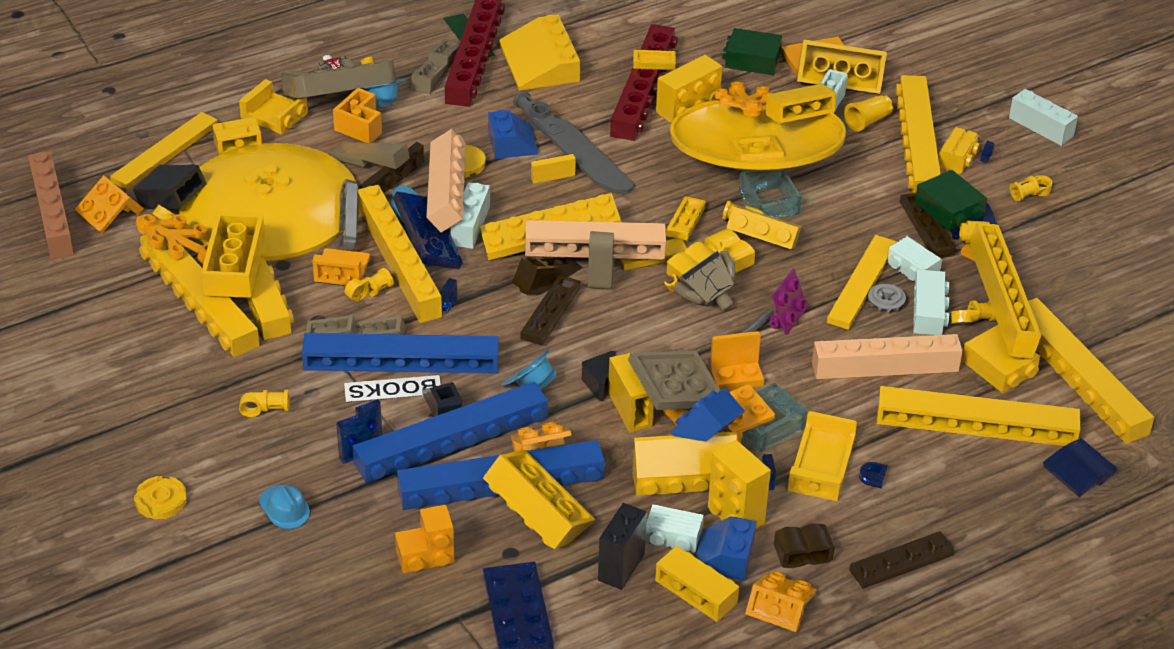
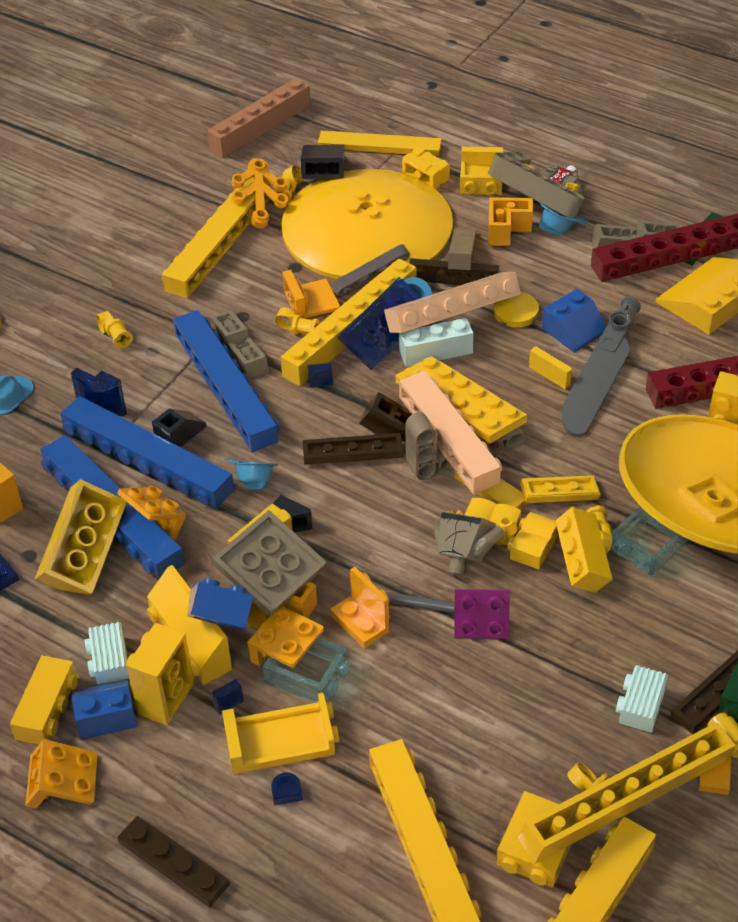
camera: 65 degrees right, 5 degrees up
light orange bracket [75,175,144,233] -> none
yellow brick [201,213,265,298] -> none
yellow brick [246,257,294,340] -> none
white sticker [344,375,441,402] -> none
black brick [598,503,647,590] -> none
dark brown brick [773,523,835,568] -> none
light nougat brick [812,334,962,379] -> none
yellow tile [827,235,897,330] -> none
light grey gear [868,284,906,313] -> none
light aqua brick [913,269,949,335] -> none

